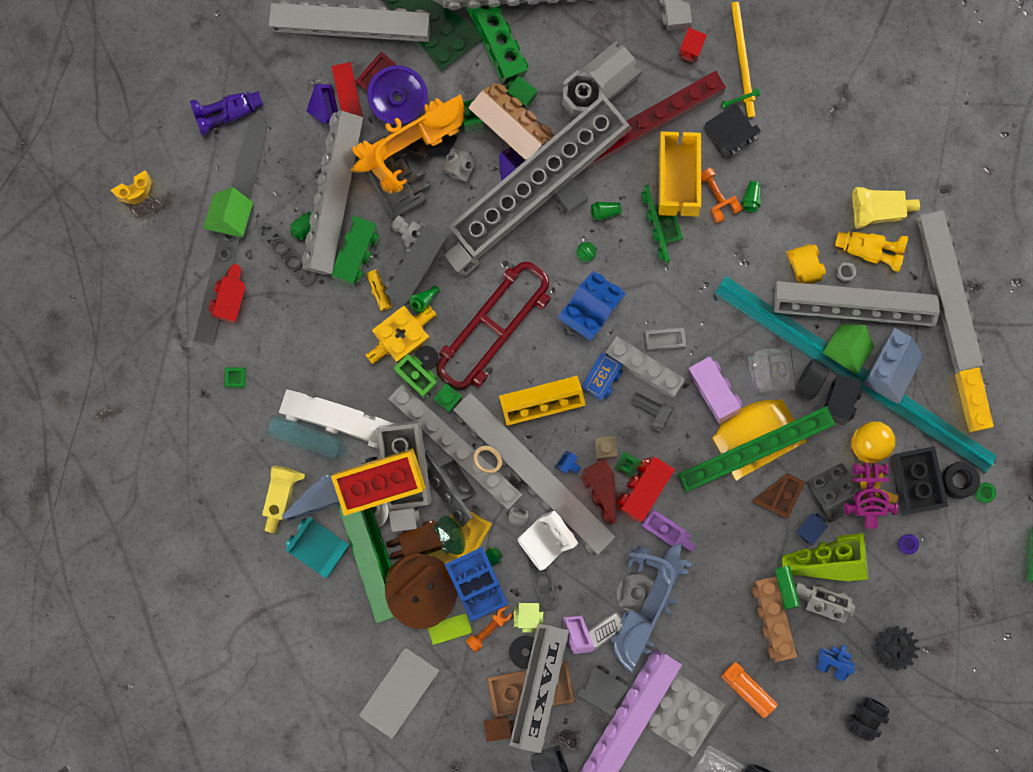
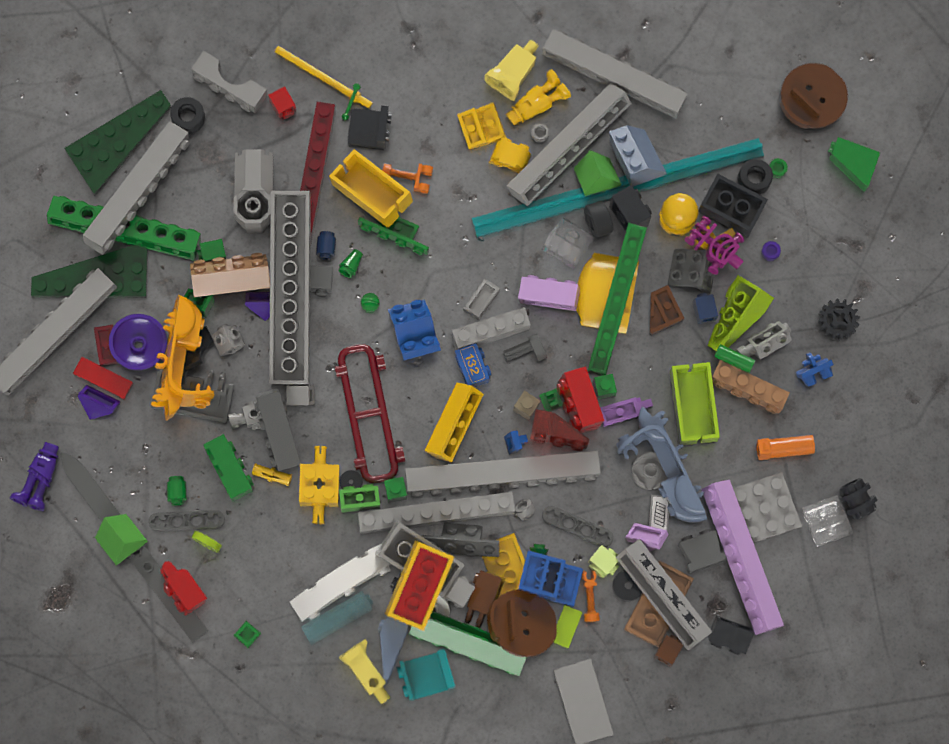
camera: 55 degrees left, 5 degrees down
yellow cylinder [111,170,152,205] -> none
light grey brick [302,111,363,275] -> none
green cone [409,285,440,313] -> none
clear green dish [434,516,466,555] -> none
tan piece [473,446,502,473] -> none
white bracket [518,510,578,570] -> none
green cone [741,181,761,212] -> none
black piece [848,696,890,742] -> none
yellow brick [955,367,994,433] -> none
none -> lime piece [191,531,222,553]
none -> dark blue brick [316,231,336,260]
none -> yellow slope [457,102,507,149]
none -> green brick [592,374,617,400]
none -> lime piece [670,362,720,445]

